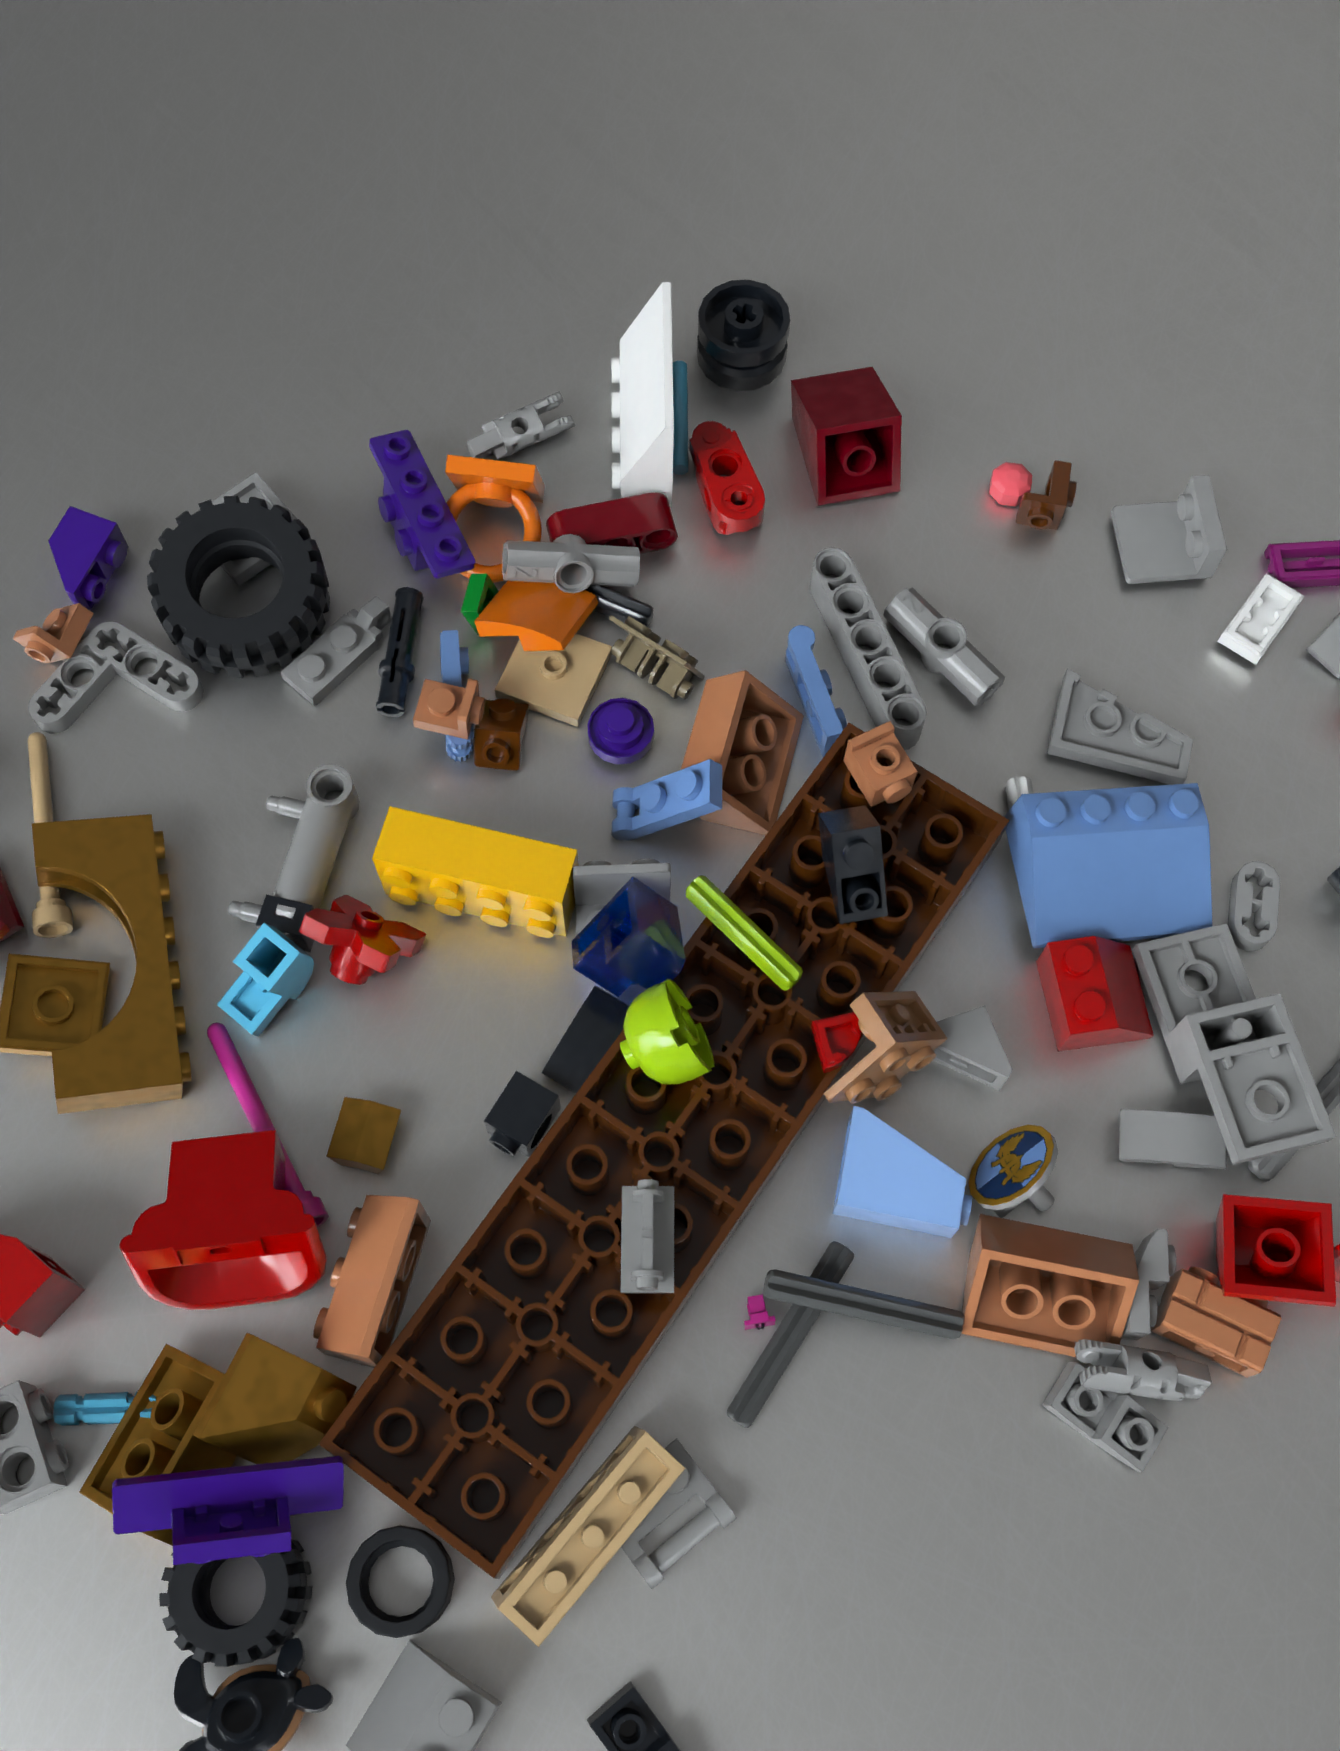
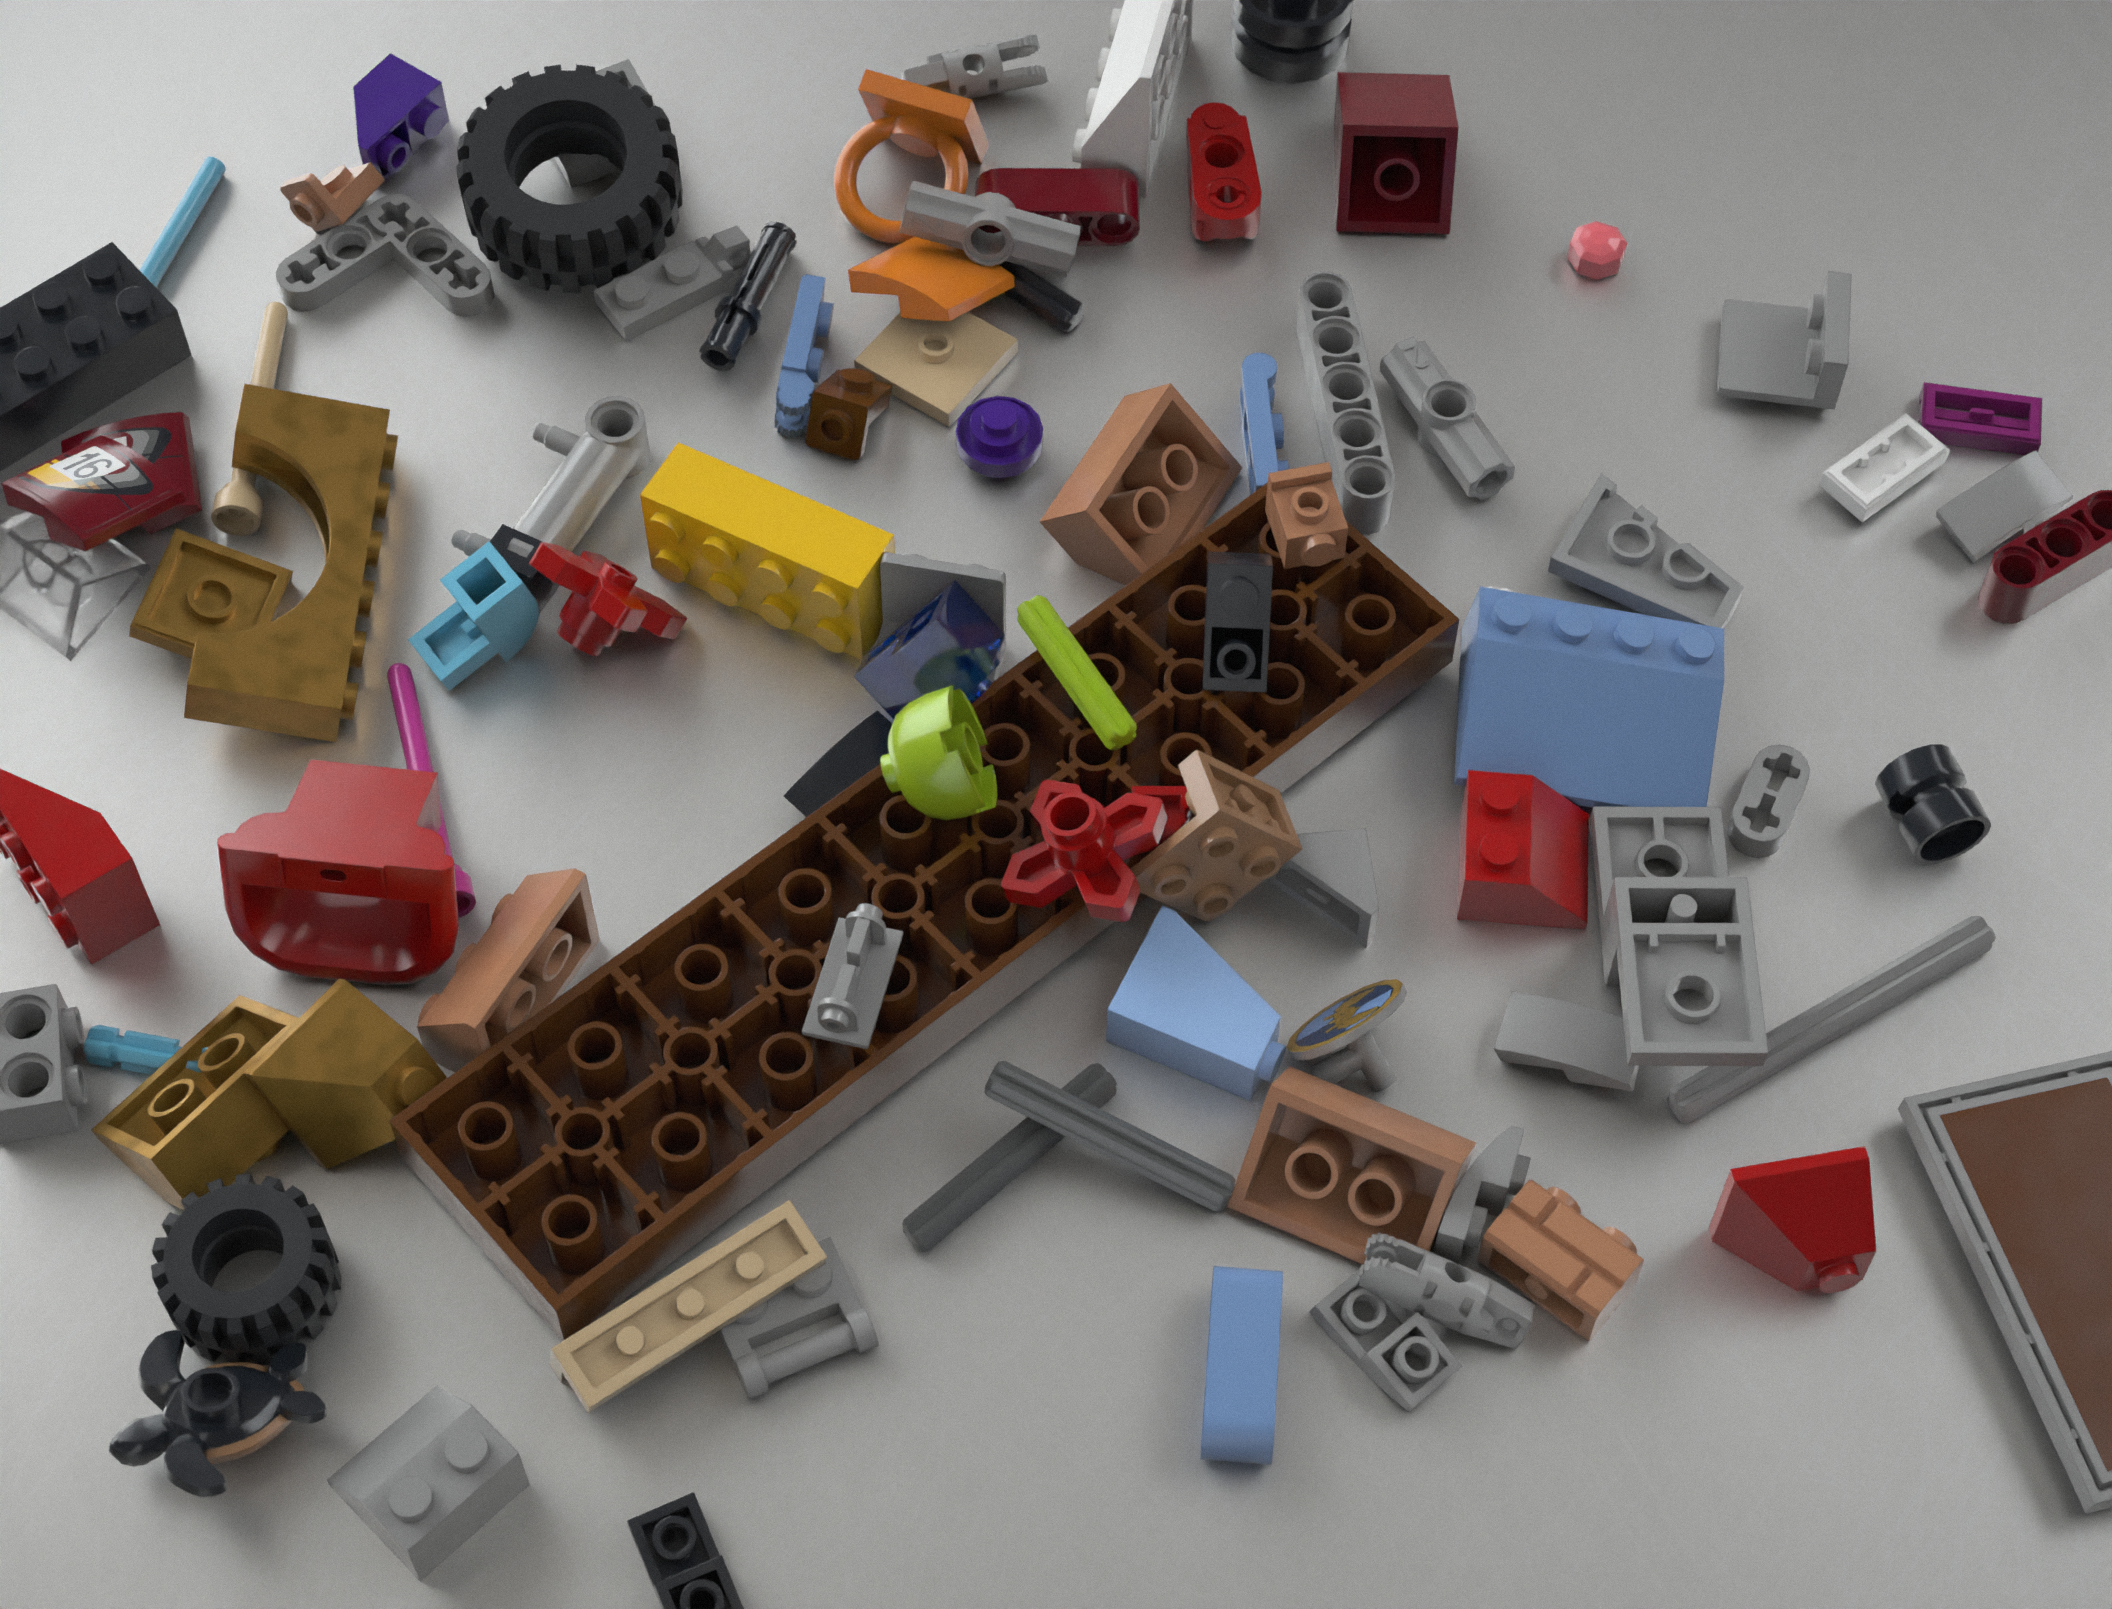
camera: 15 degrees right, 10 degrees down
dark purple bracket [112,1456,344,1565] -> none
pearl gold piece [326,1097,401,1174] -> none
black tyre [346,1525,455,1638] -> none
dark purple bracket [369,430,475,579] -> none
nougat bracket [413,679,486,740] -> none
green tile [461,574,499,635] -> none
black brick [484,1071,561,1157] -> none
dark tan hinge [609,615,705,700] -> none
medium blue plate [611,759,722,841] -> none
medium azure bar [673,361,689,475] -> none
dark pink piece [744,1294,776,1330] -> none
reddish brown bracket [1016,460,1077,530] -> none
red slope [1216,1194,1336,1307] -> none
none -> red plant [1001,780,1168,922]
none -> medium blue beam [1200,1266,1283,1465]

